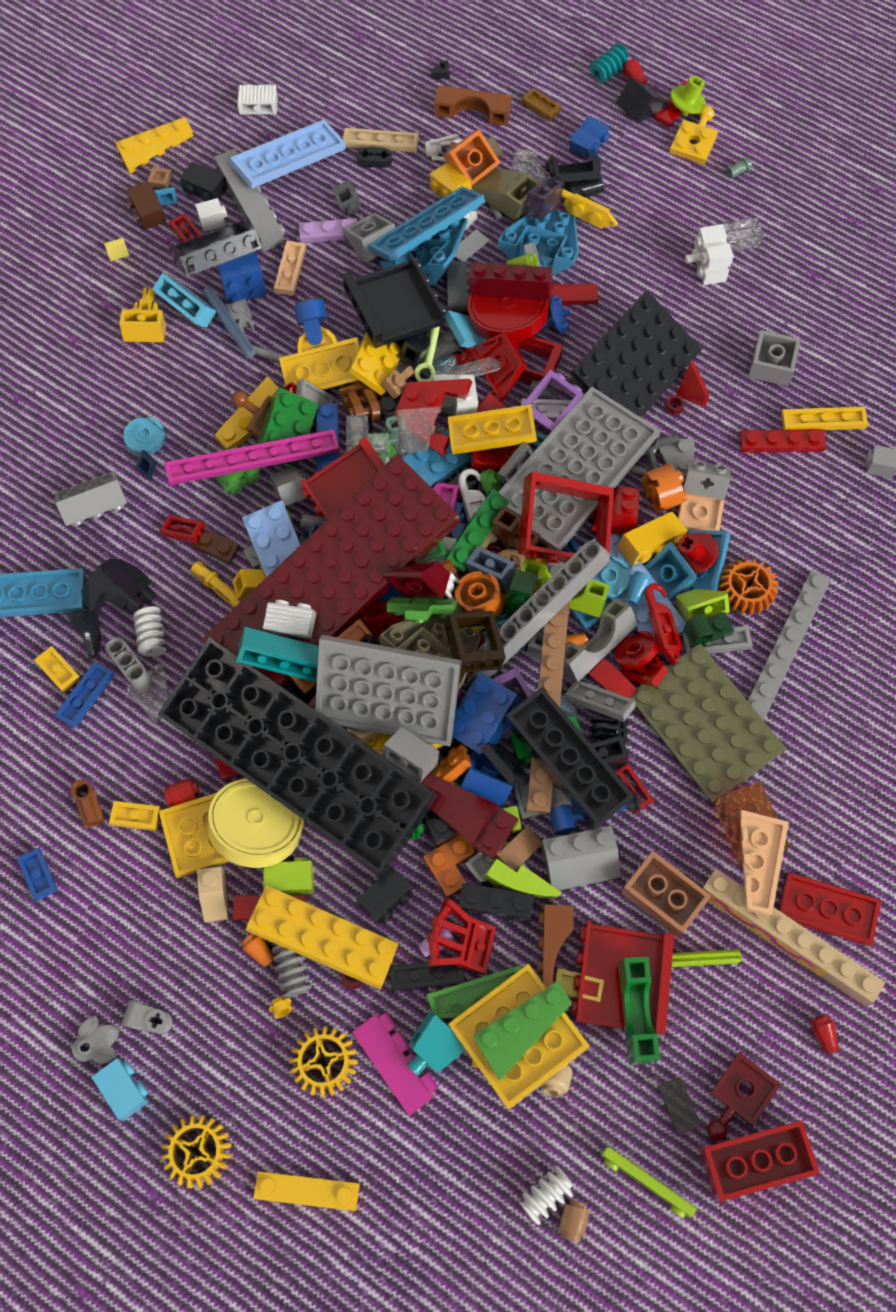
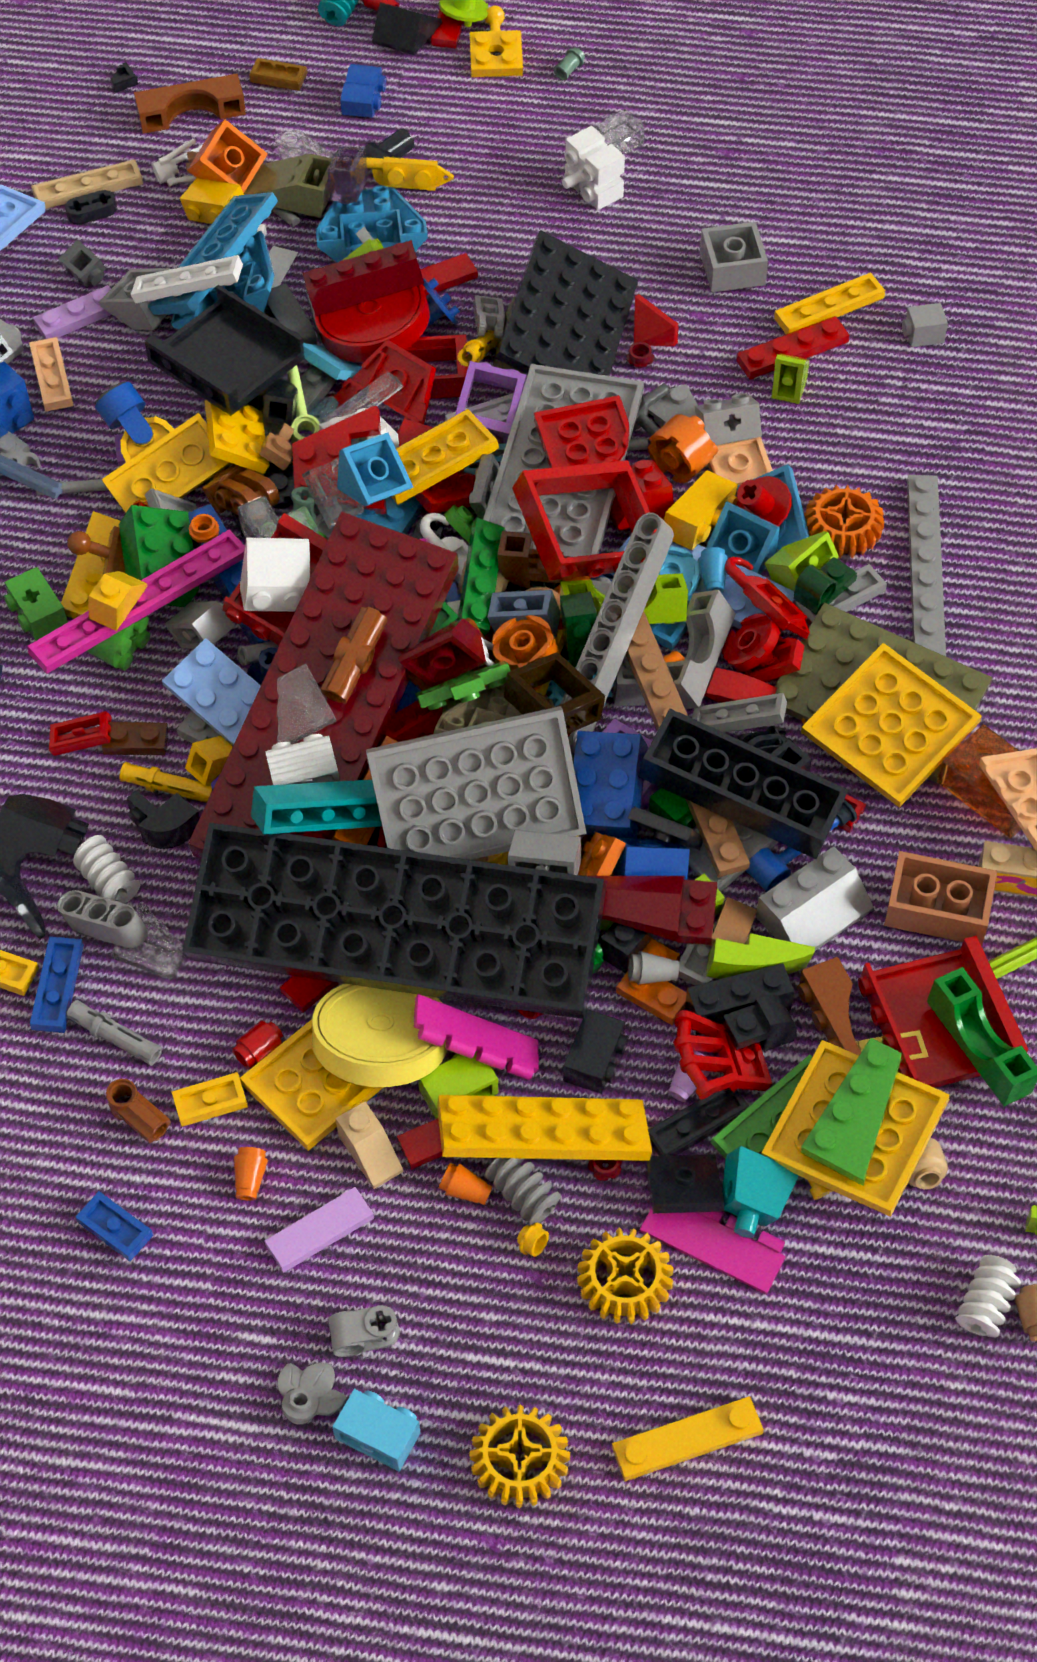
camera: 25 degrees left, 10 degrees down
dark grey cone [527,380,559,400] -> none
black panel [546,150,601,183] -> none
none -> bright green brick [4,567,68,641]
none -> light grey pin [66,1000,162,1066]
none -> yellow slope [88,571,147,631]
none -> black brick [127,791,200,849]
none -> white plate [131,255,243,304]
none -> orange plate [189,514,220,543]
none -> orange cone [234,1147,268,1201]
none -> white slope [240,537,310,612]
none -> lavender tile [264,1187,374,1273]
none -> clear wing [277,664,336,744]
none -> dark orange piece [321,607,387,703]
none -> dark azure slope [337,432,414,506]
none -> dark pink windscreen [414,994,539,1080]
none -> yellow pin [458,330,498,367]
none -> light grey hinge [473,295,505,339]
none -> red plate [534,395,629,468]
none -> light grey cone [628,951,679,985]
none -> black plate [645,1154,724,1214]
none -> black brick [722,995,797,1052]
none -> lime slope [771,354,810,404]
none -> yellow plate [801,643,982,808]

